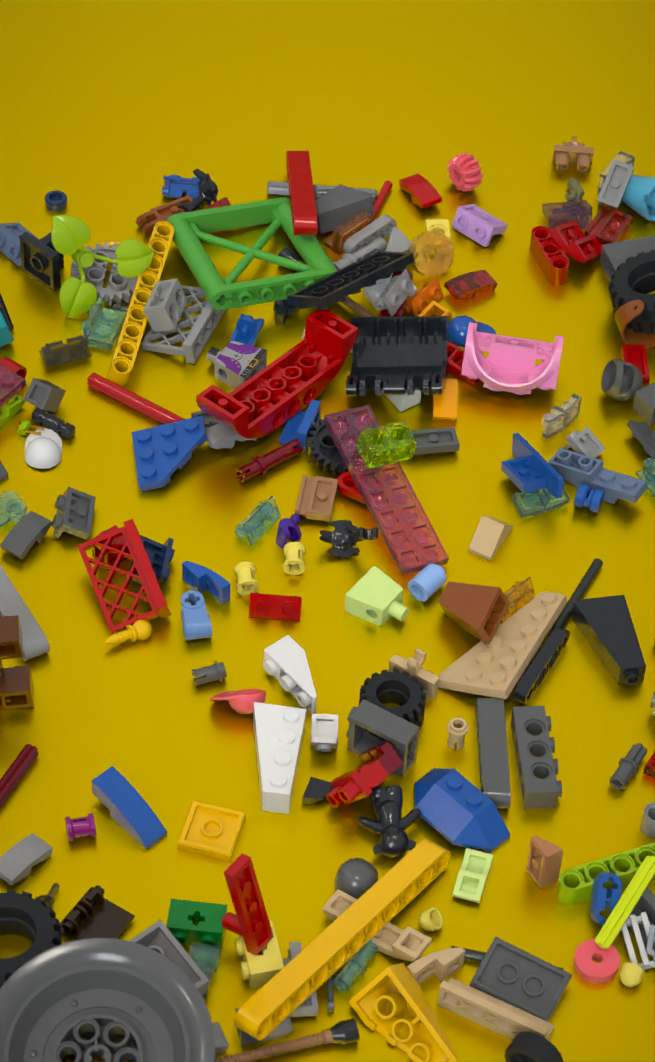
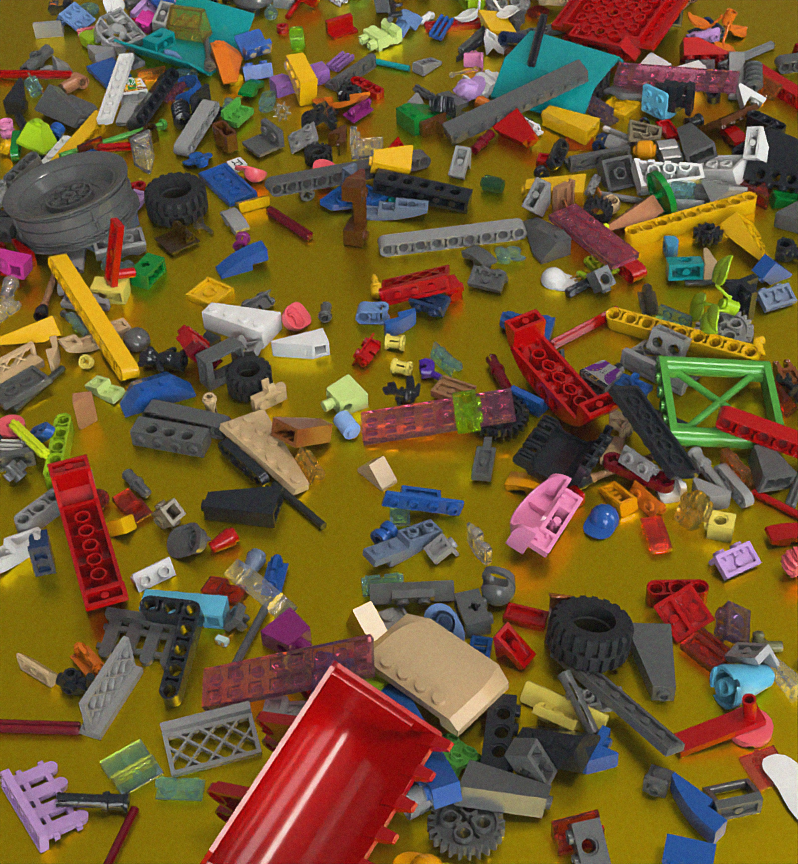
camera: 115 degrees right, 5 degrees down
none -> dark grey hinge [241,289,276,310]

